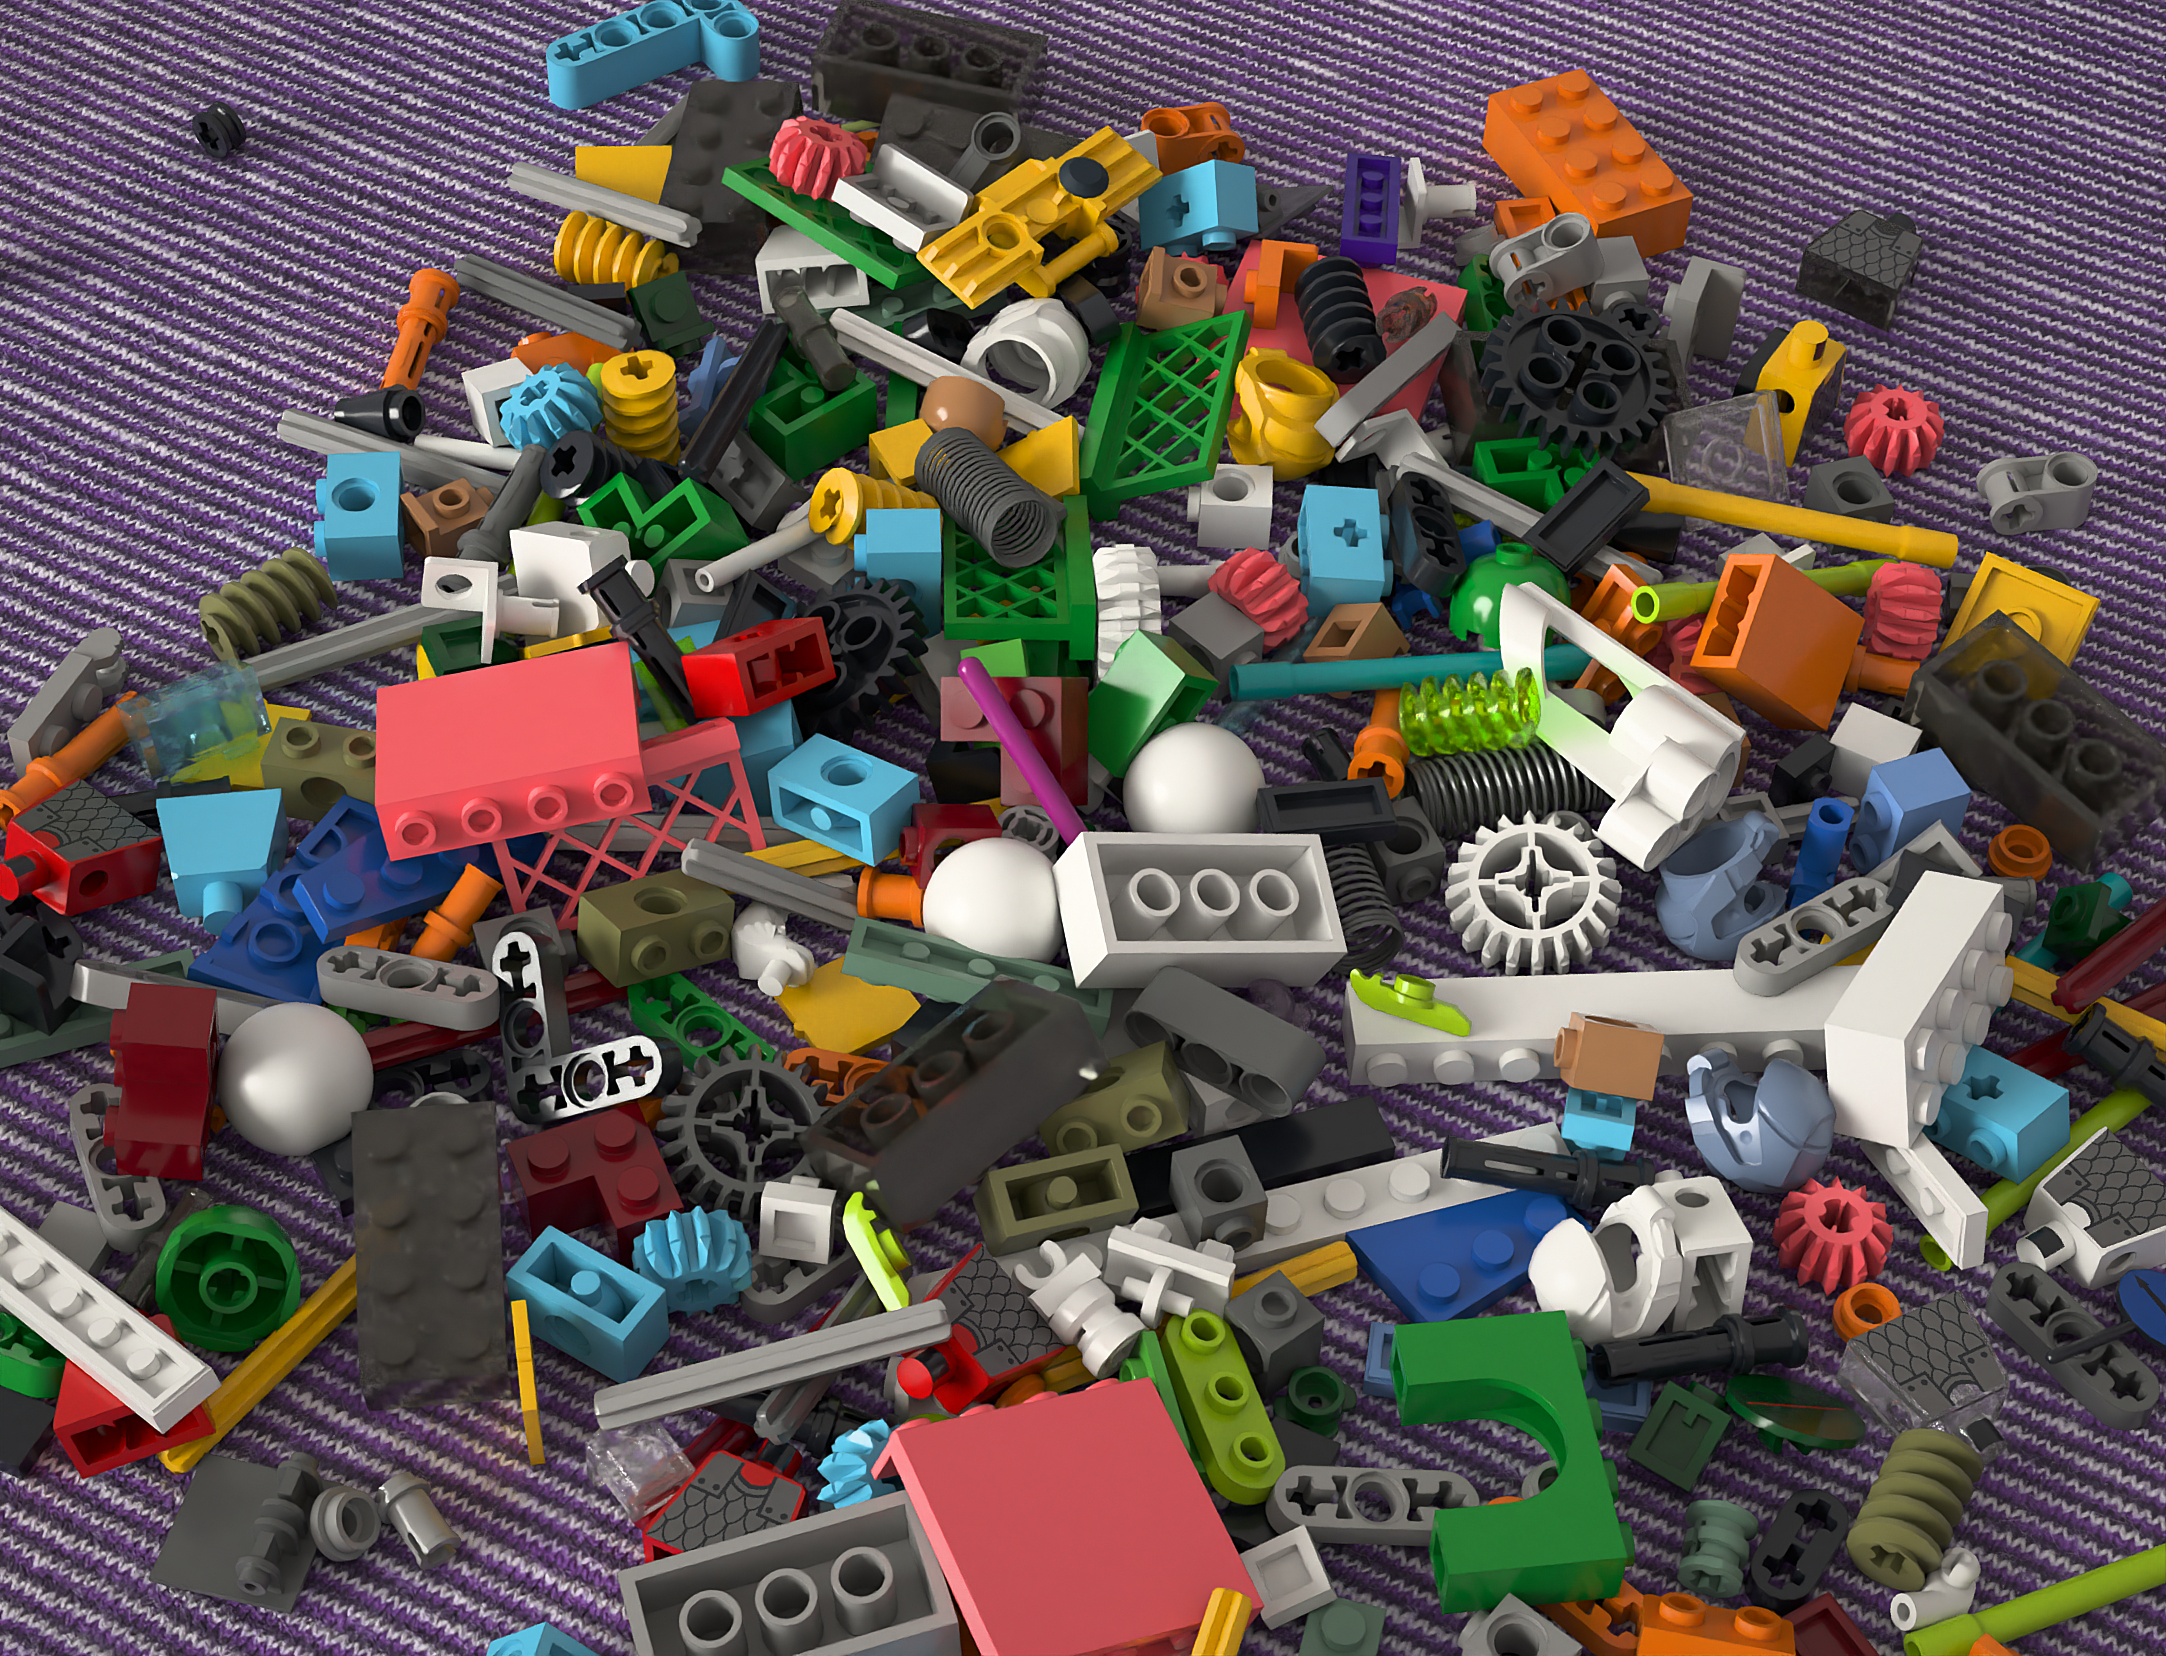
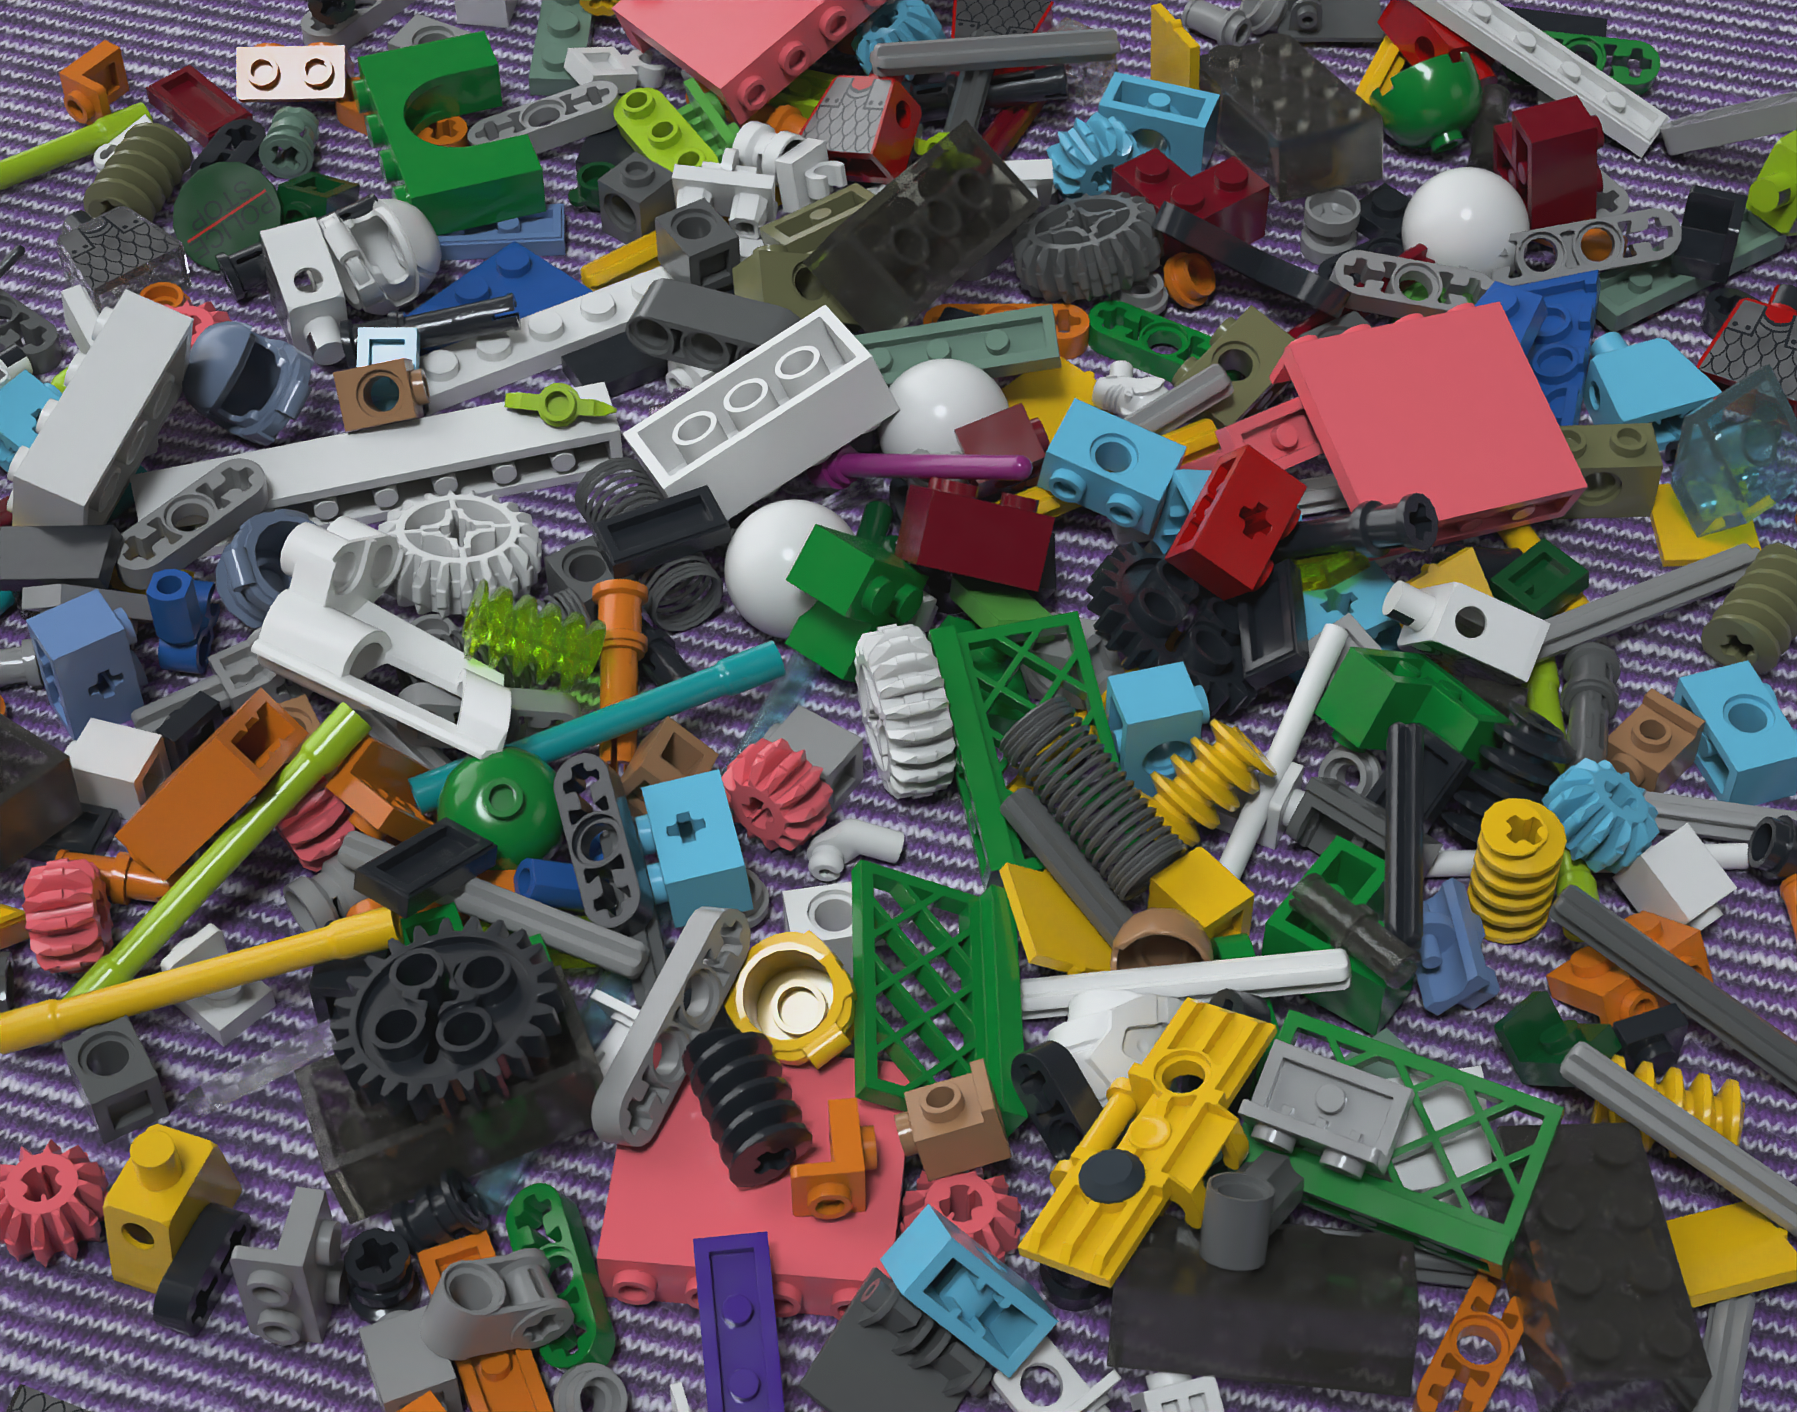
camera: 170 degrees right, 0 degrees up
white bracket [421,557,559,664] -> none
coral gear [769,116,868,202] -> none
clear smoke pin [1375,286,1438,343] -> none

